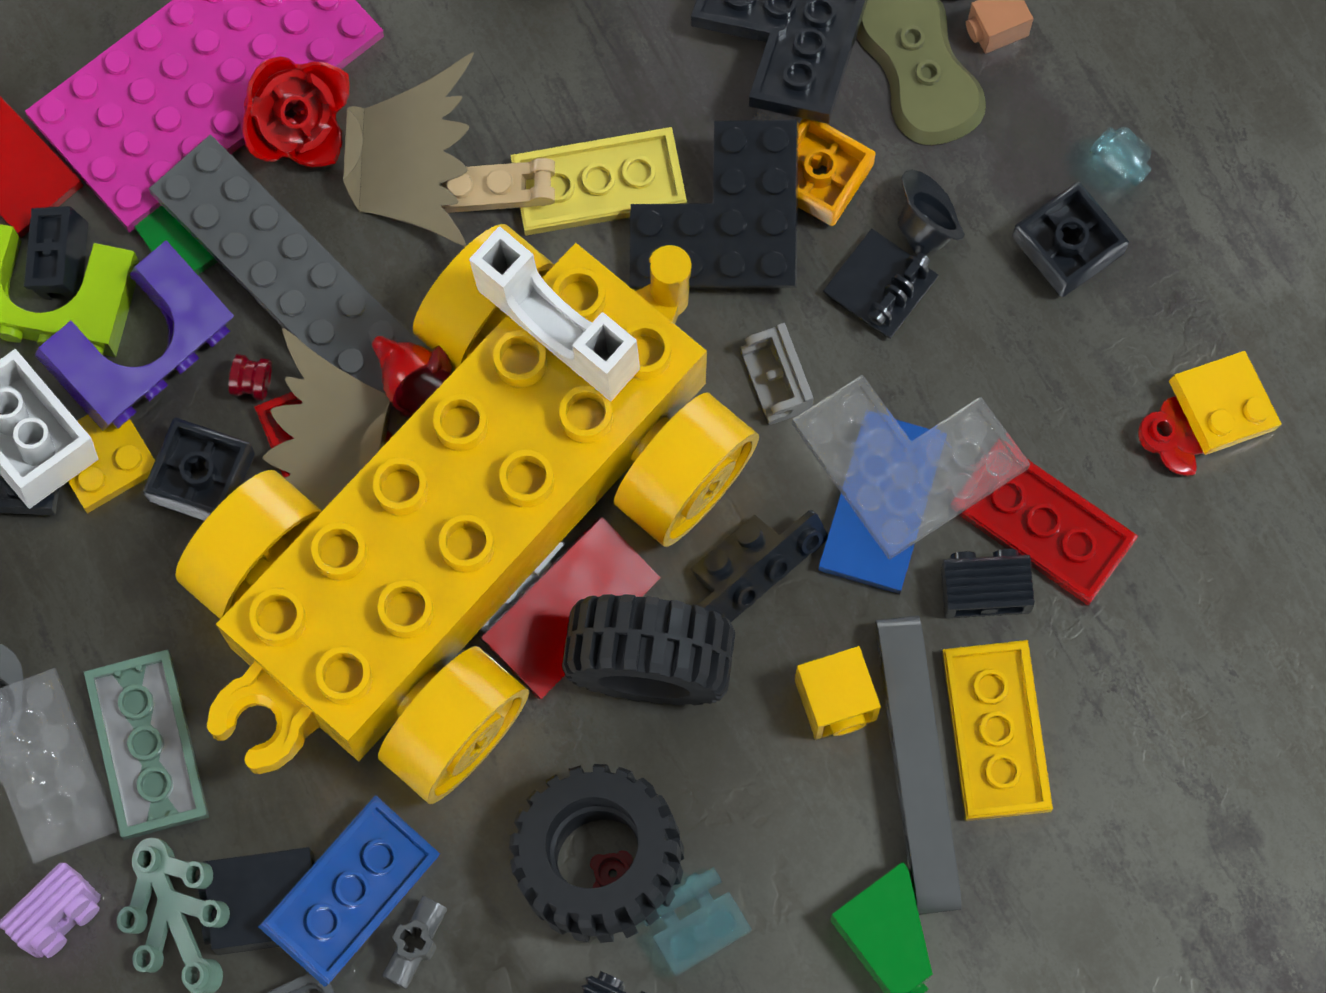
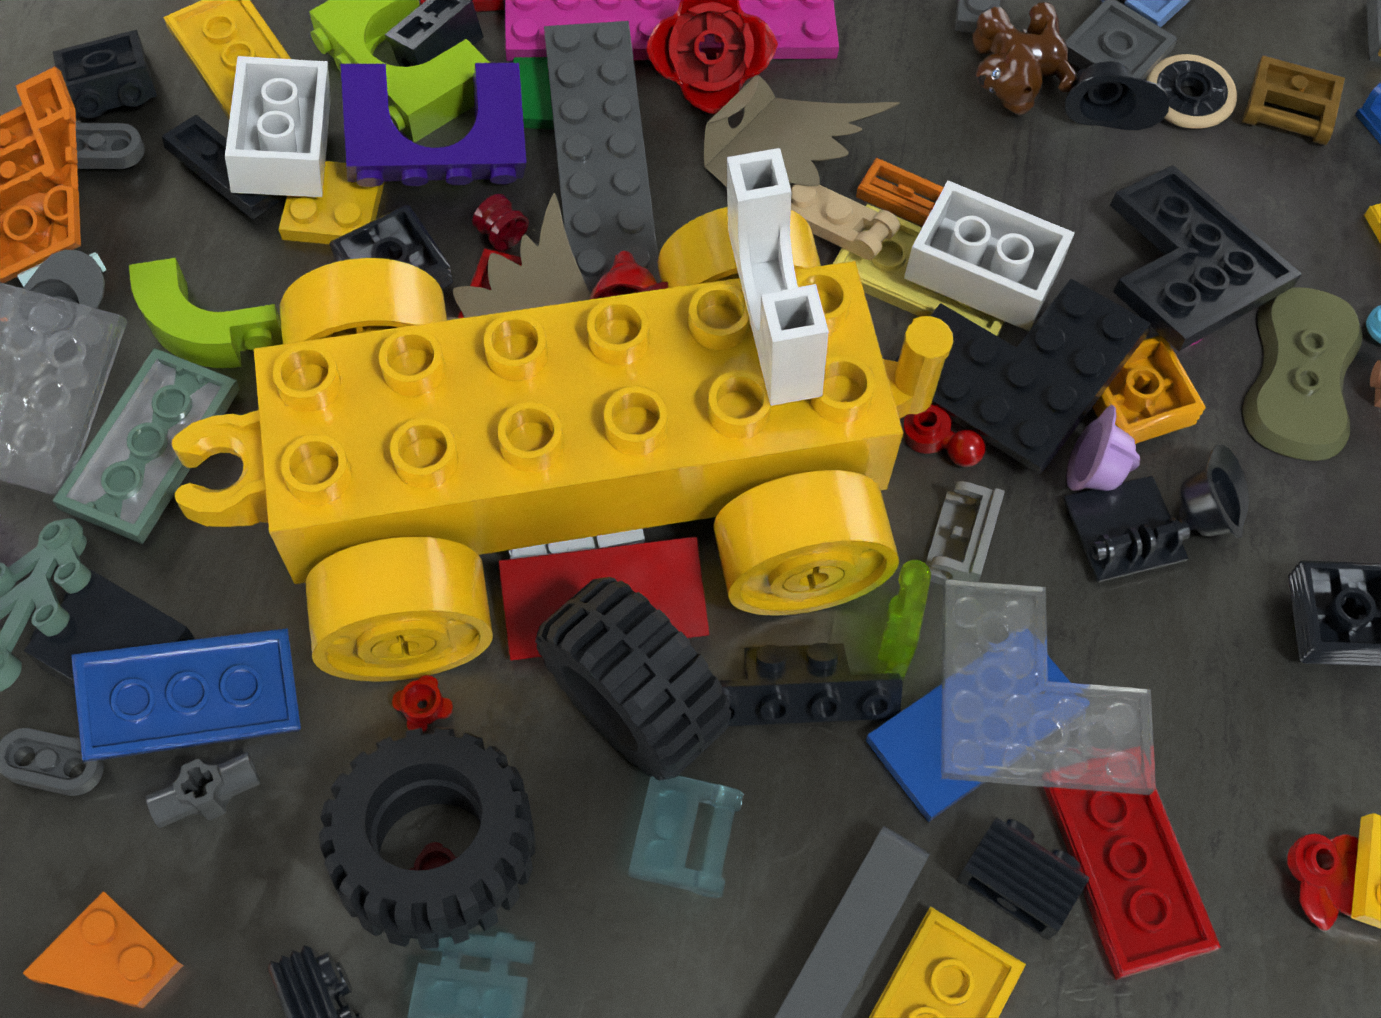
camera: 35 degrees right, 10 degrees down
yellow head [795,646,881,740] -> none
none -> lime arch [129,258,283,368]
none -> red plate [392,675,453,733]
none -> clear light blue plate [628,776,744,898]
none -> orange tile [856,158,944,227]
none -> clear neon green plate [877,560,931,682]
none -> white brick [904,181,1075,331]
none -> red plate [904,405,985,467]
none -> lavender piece [1066,405,1140,491]

